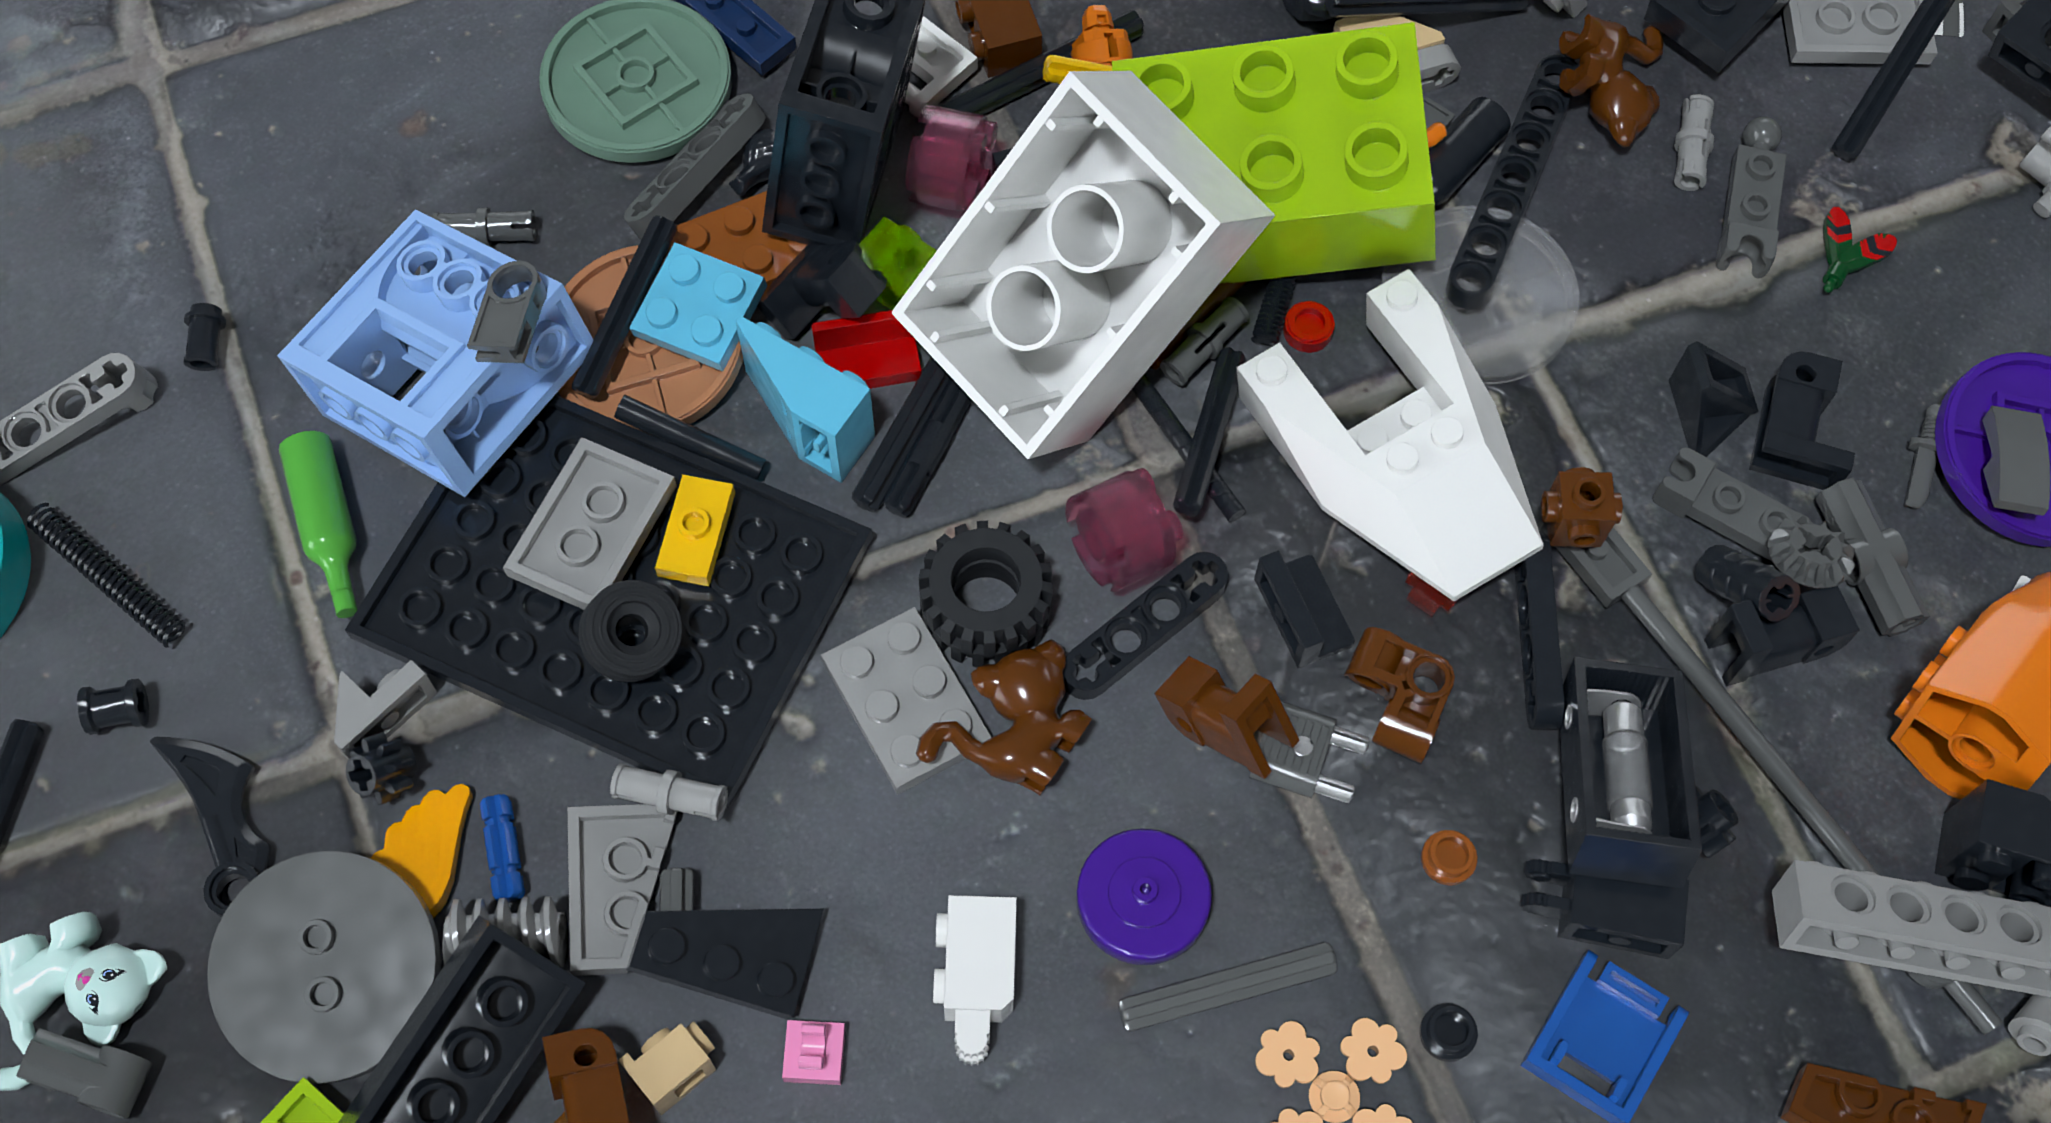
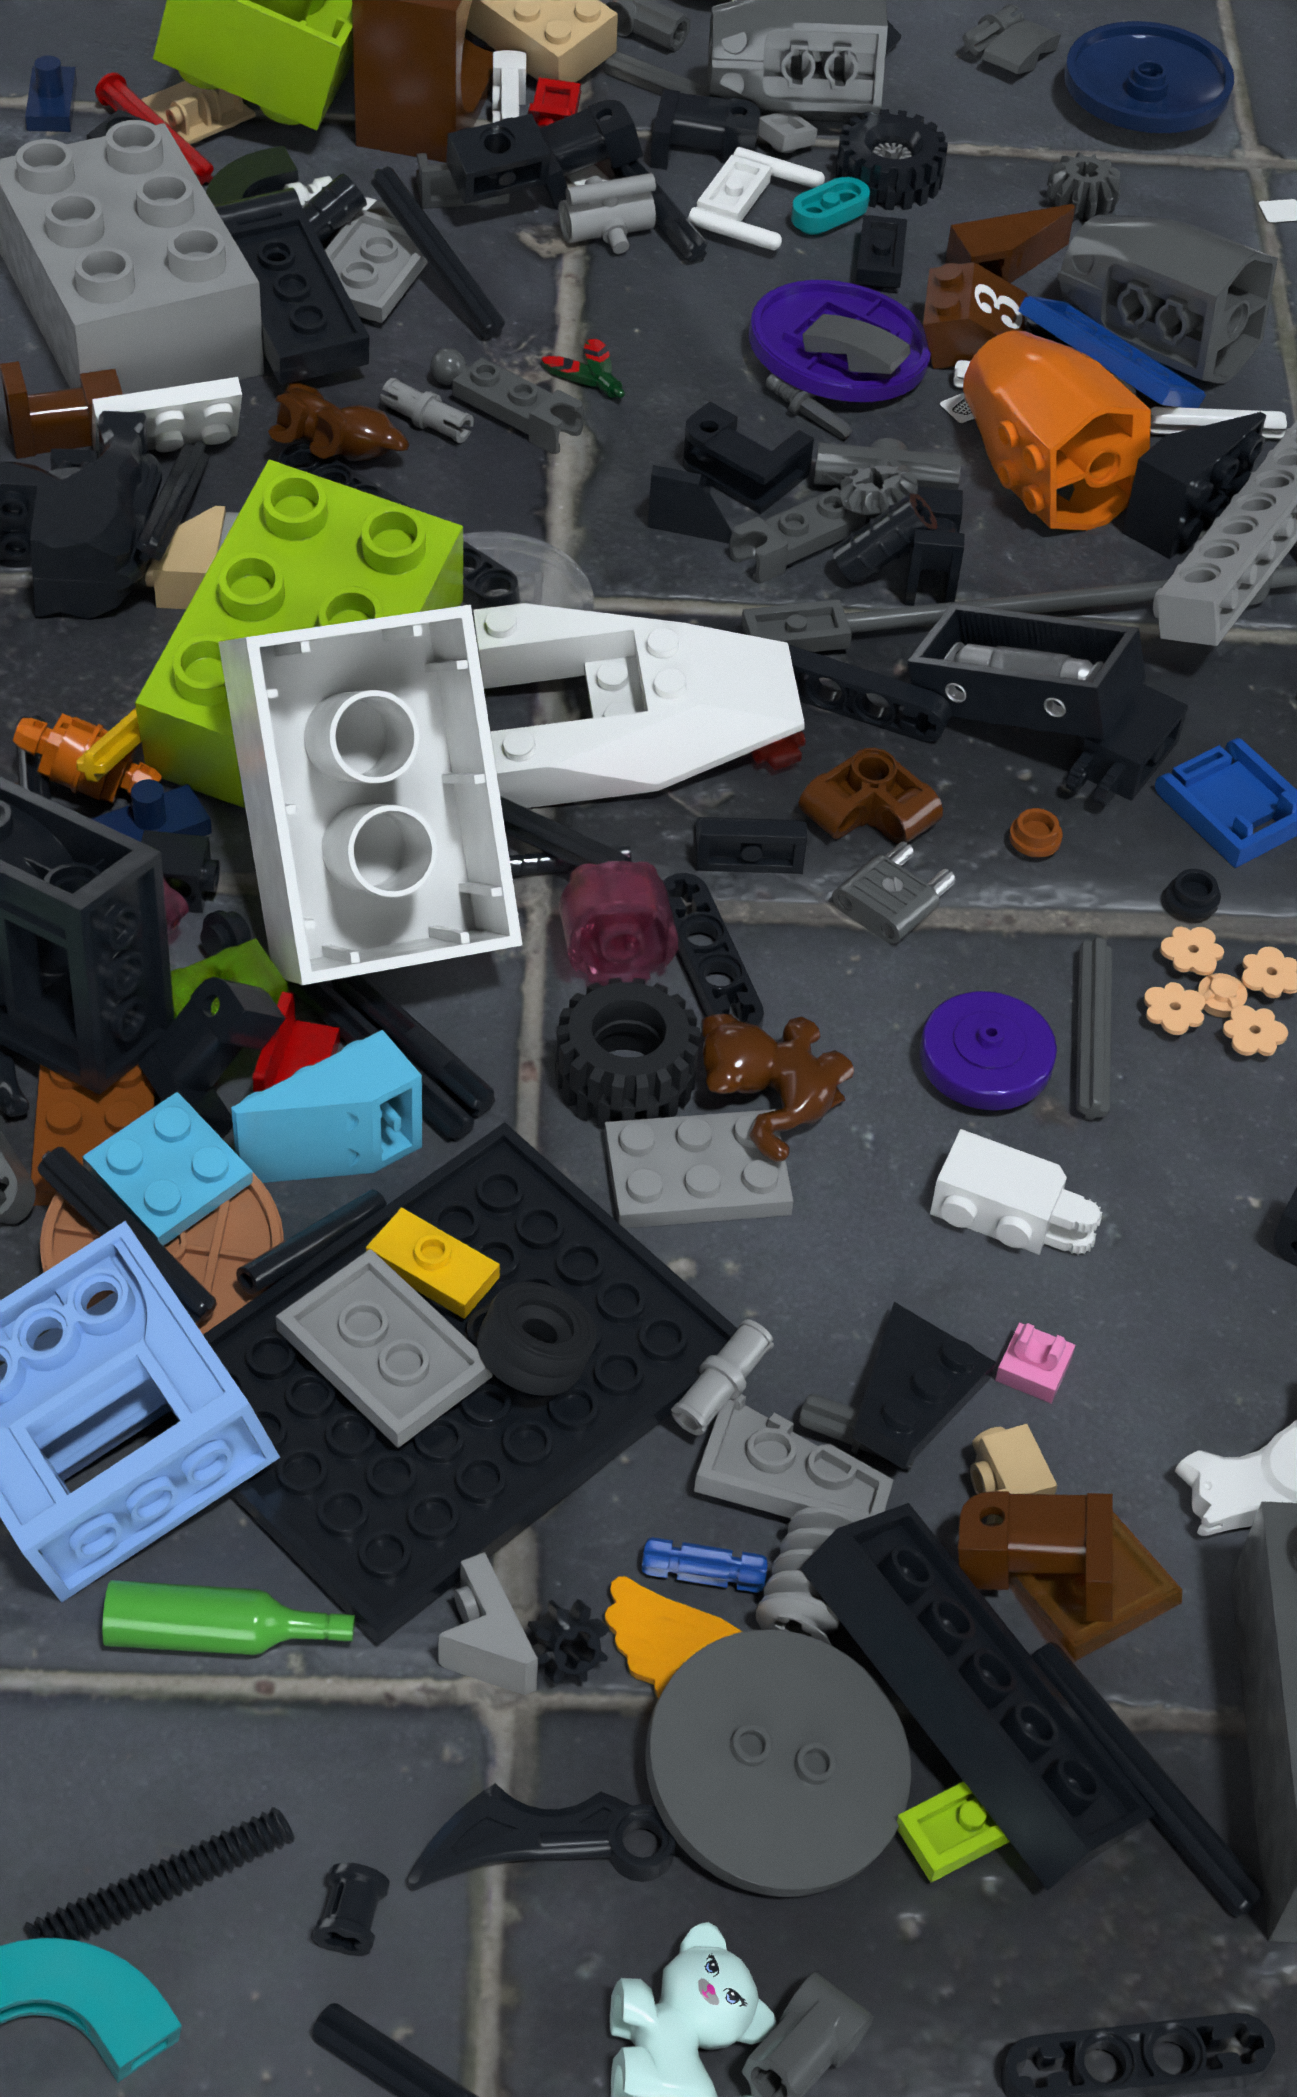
camera: 70 degrees left, 15 degrees down
dark grey piece [467,260,547,363] -> none
reddish brown piece [1154,656,1300,779] -> none
reddish brown brick [1541,467,1623,548] -> none

